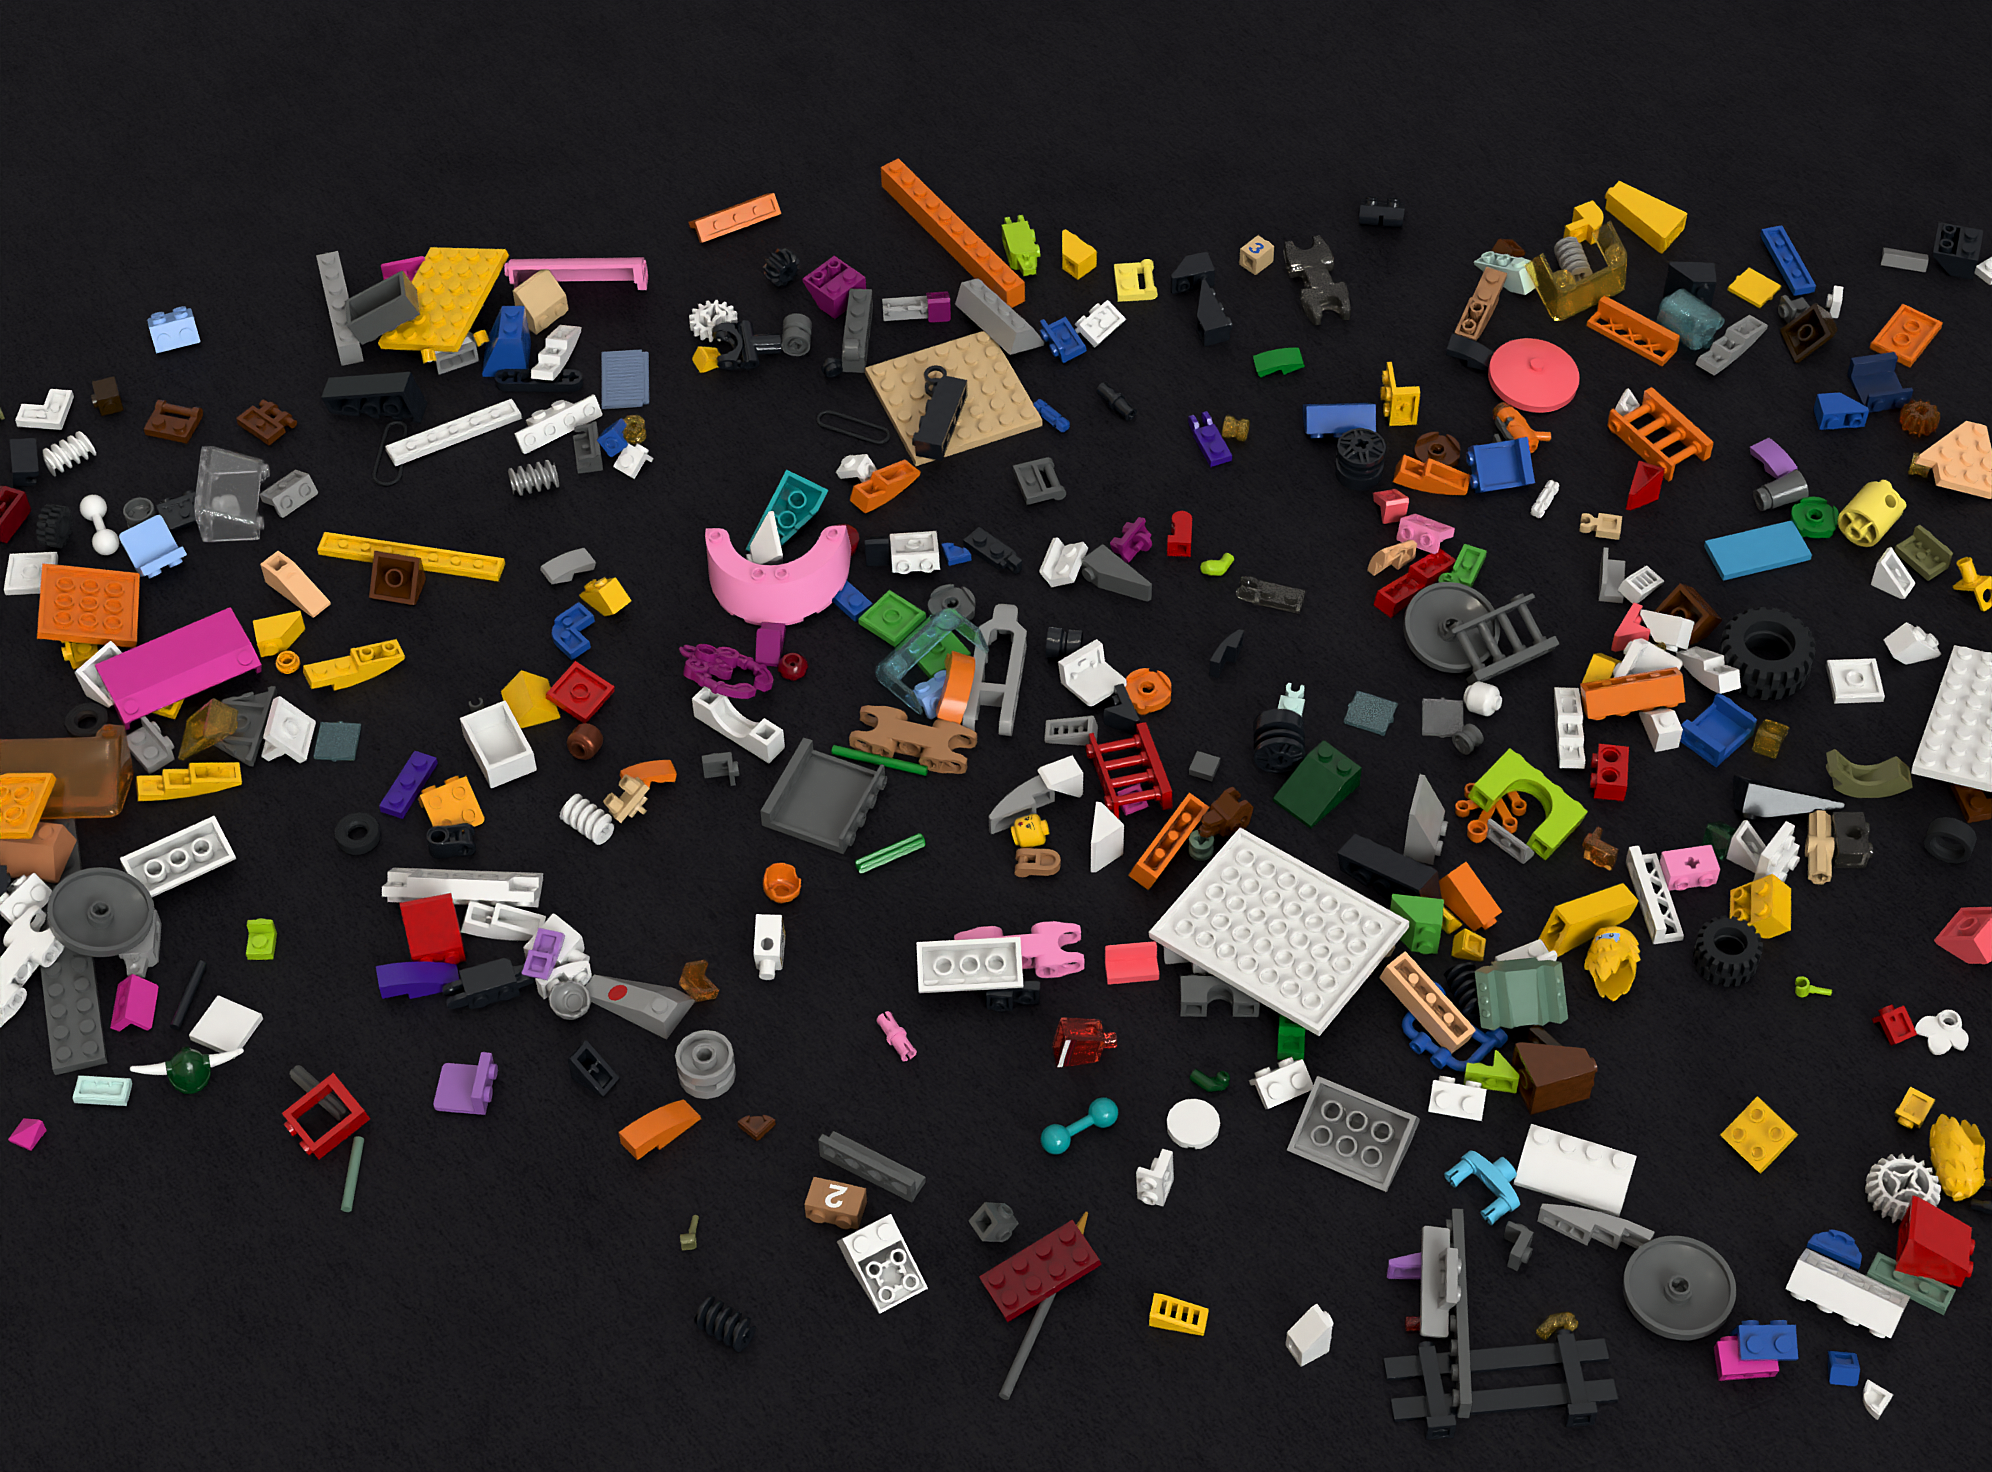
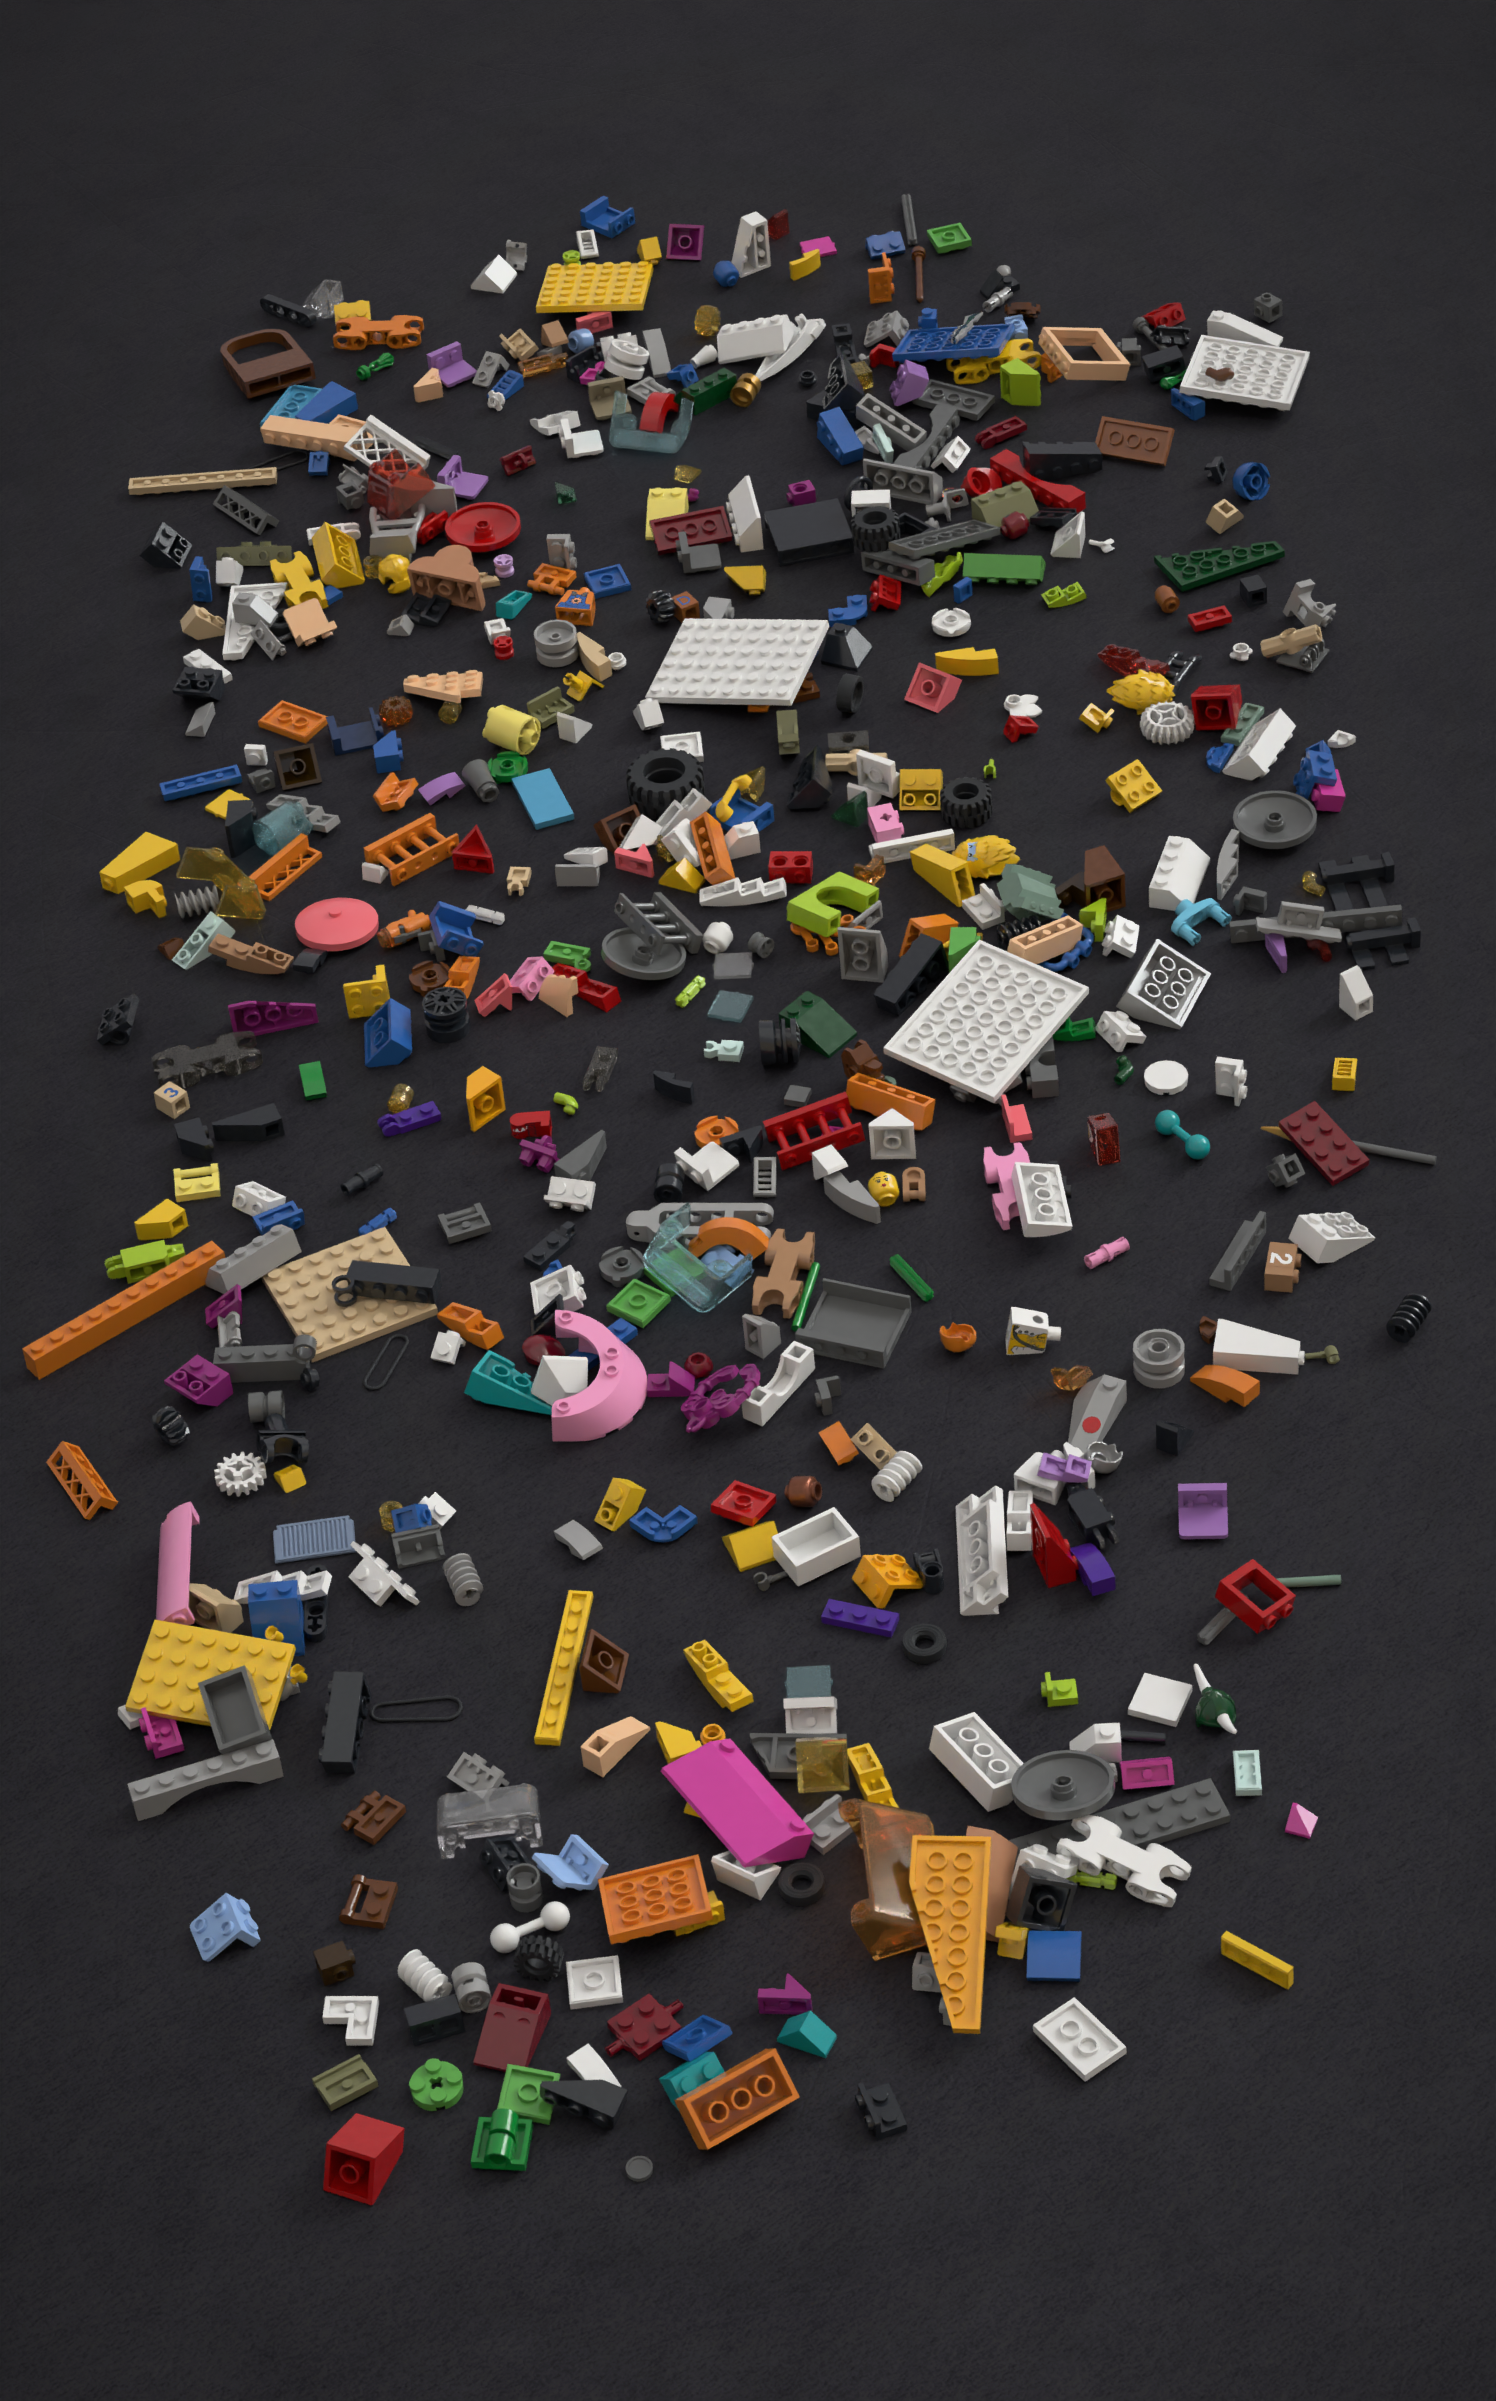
camera: 90 degrees left, 10 degrees down
white tile [385,399,522,466] -> none
none -> magenta wedge [228,1001,319,1040]
none -> orange bracket [373,772,418,812]
none -> light grey wheel [451,1962,492,2013]
none -> light orange slope [466,1066,506,1132]
none -> lime axle [675,975,706,1008]
none -> yellow bar [716,774,752,822]
none -> light grey slope [742,1314,781,1359]
none -> white slope [1069,1723,1122,1763]
none -> white slope [1213,1319,1305,1375]

